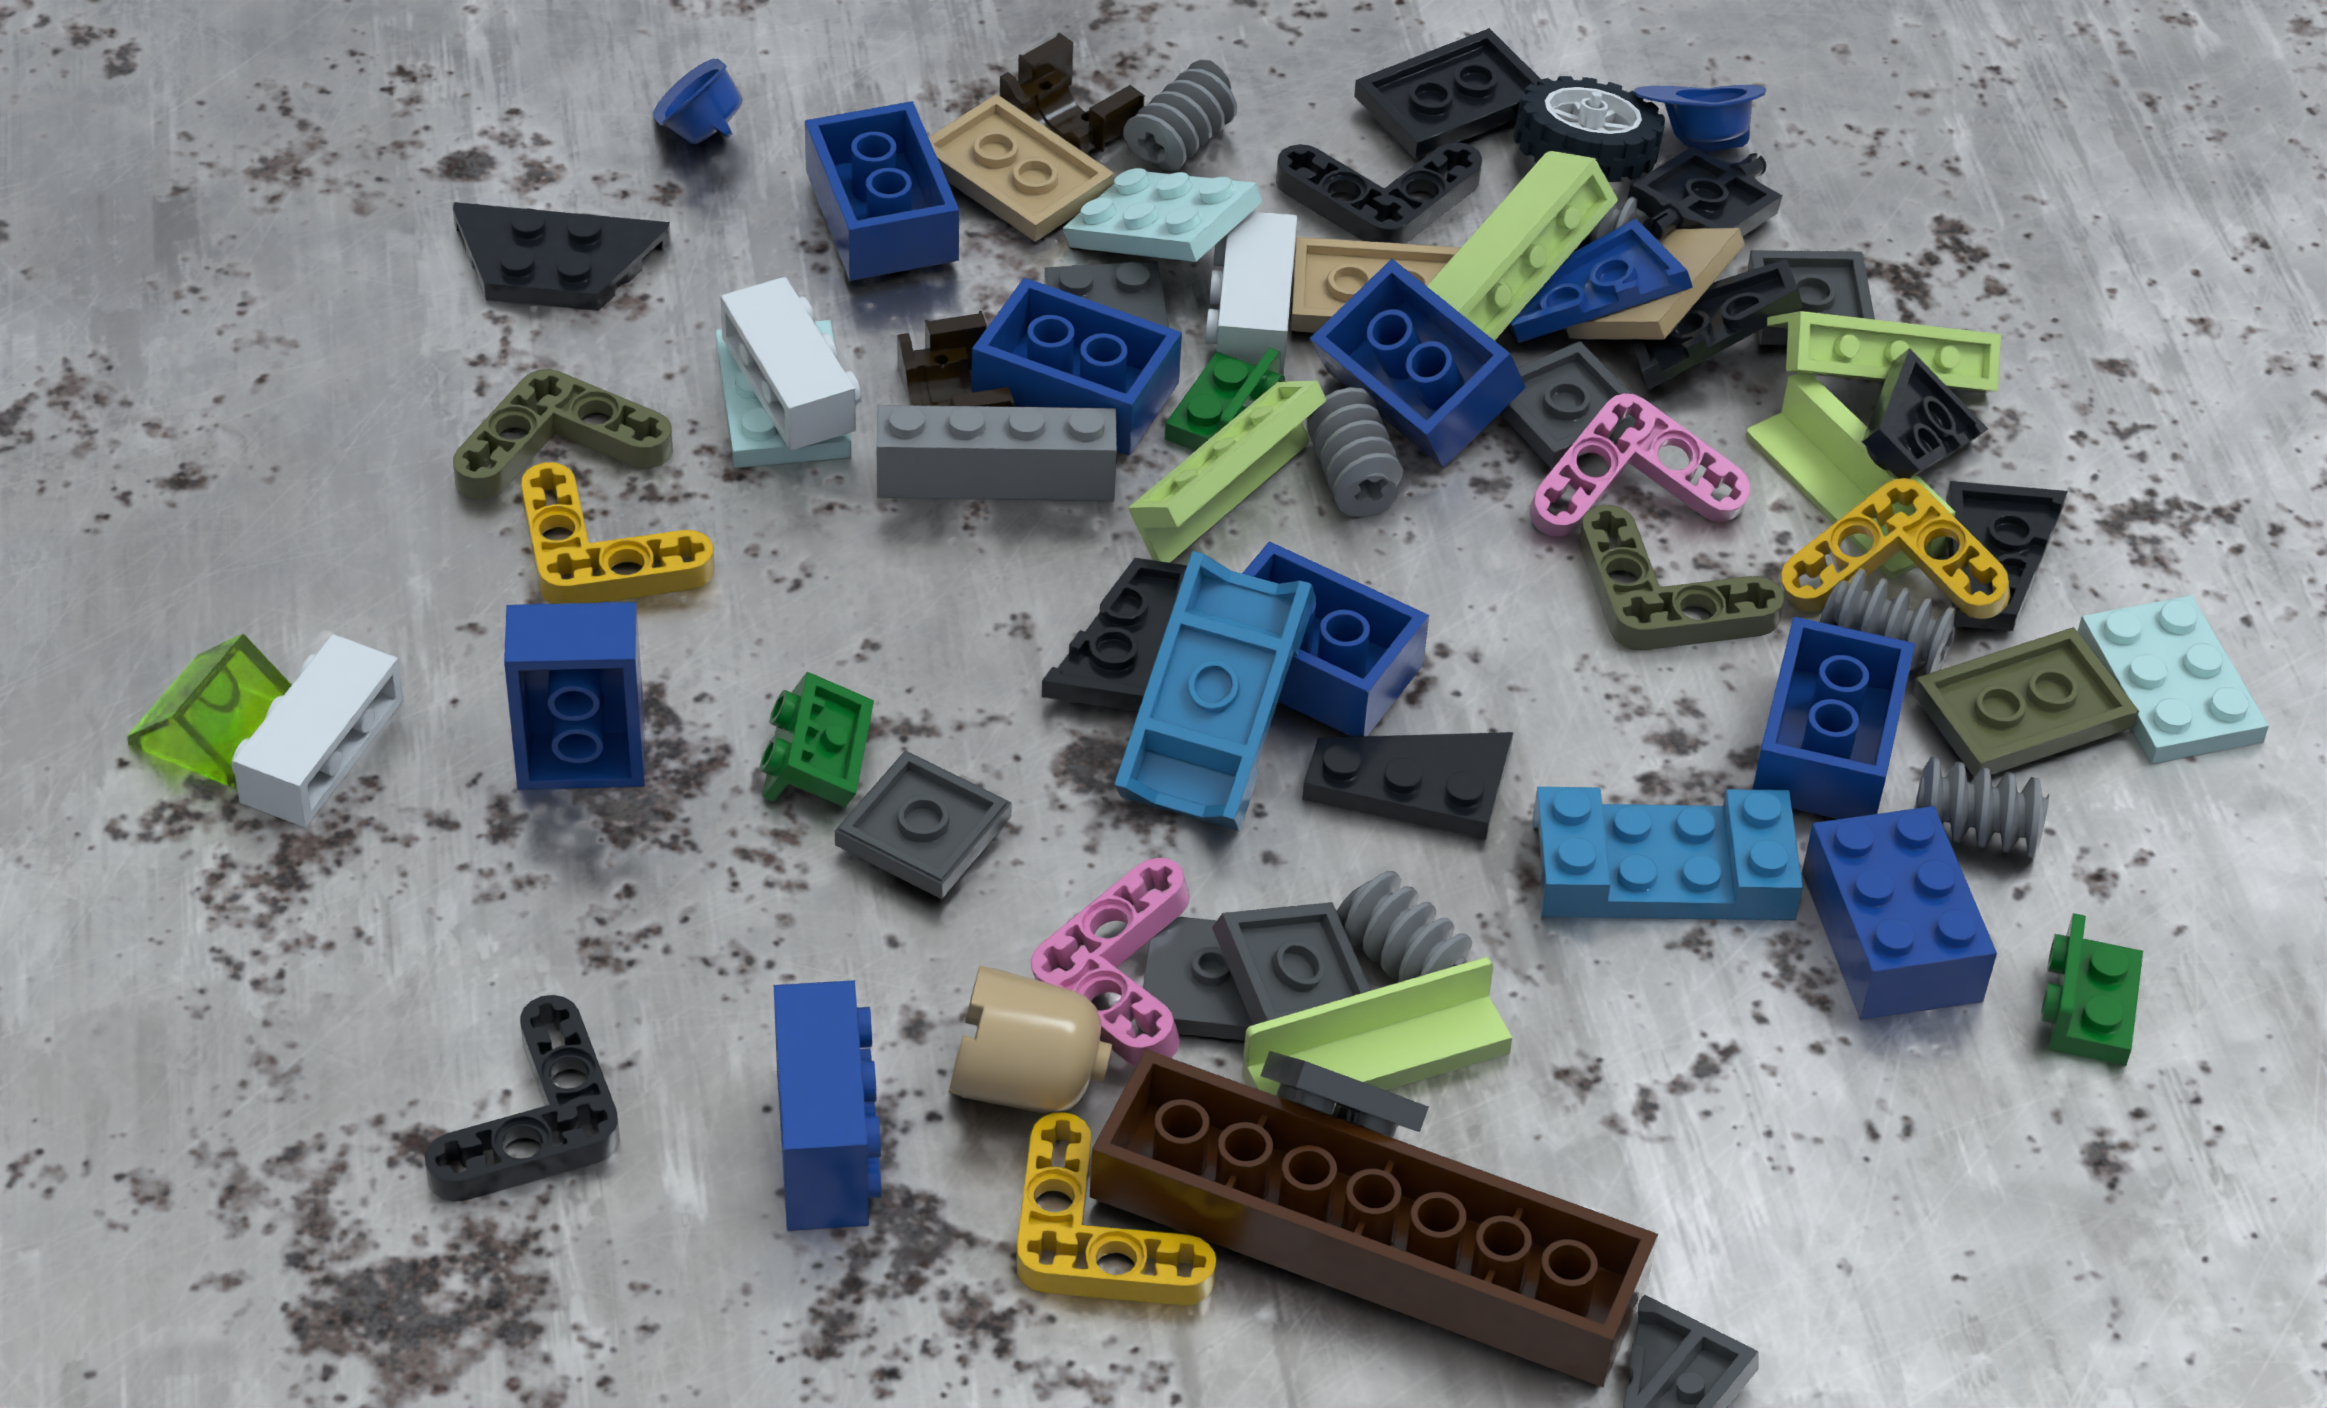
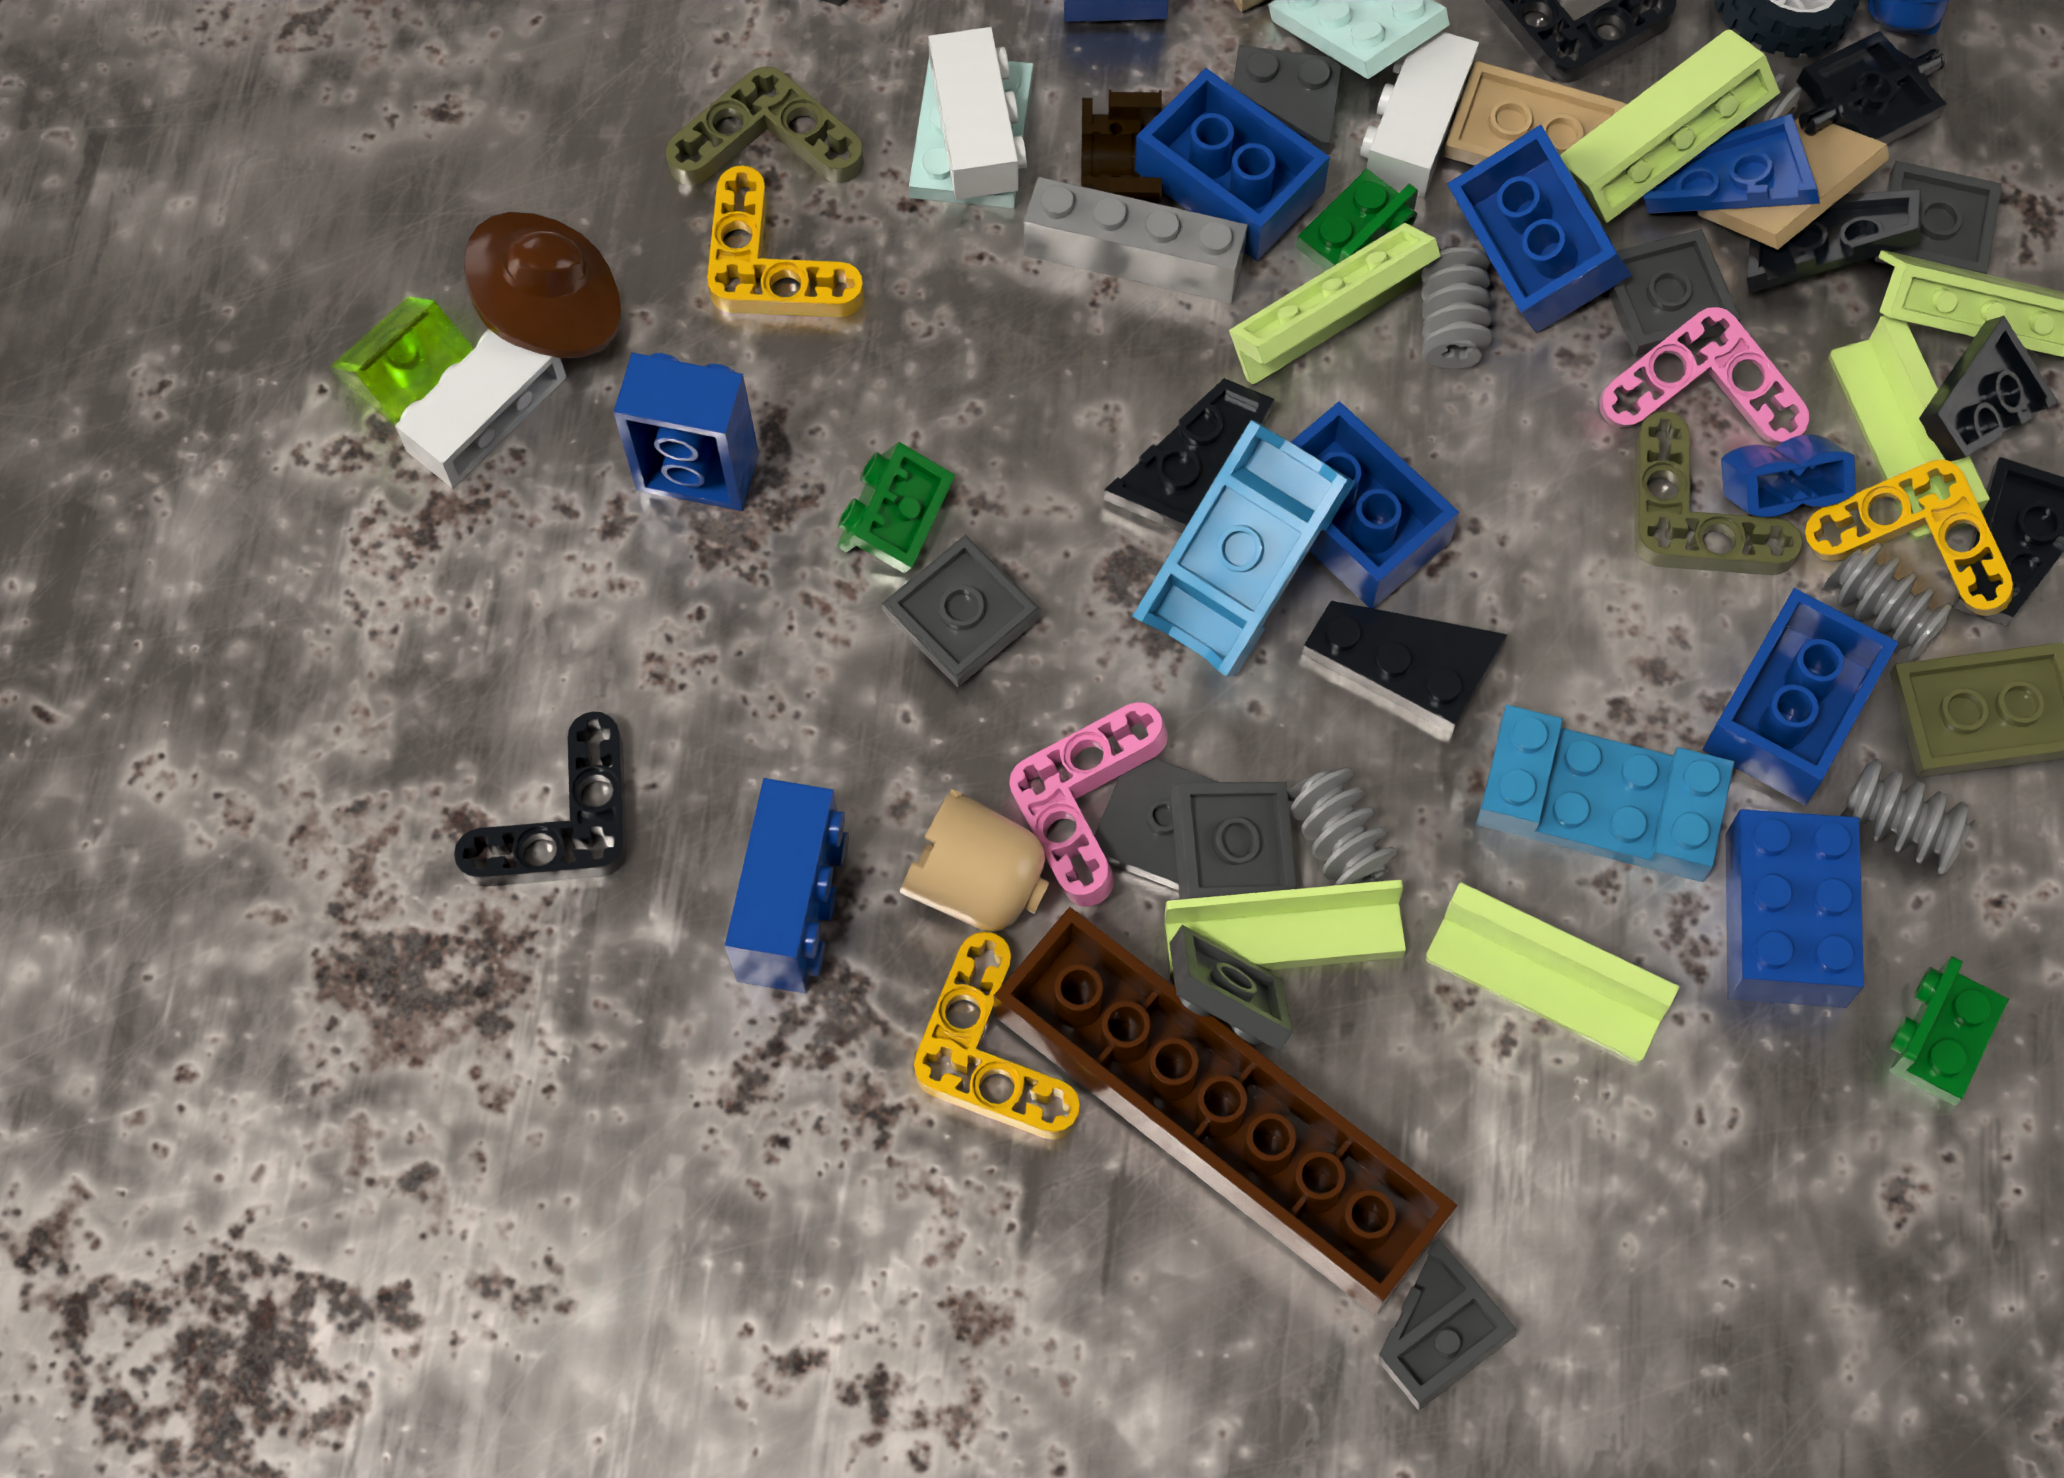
camera: 20 degrees right, 20 degrees up
none -> reddish brown hat [464,212,621,358]
none -> yellowish green panel [1425,882,1680,1063]
none -> blue brick [1721,435,1856,517]

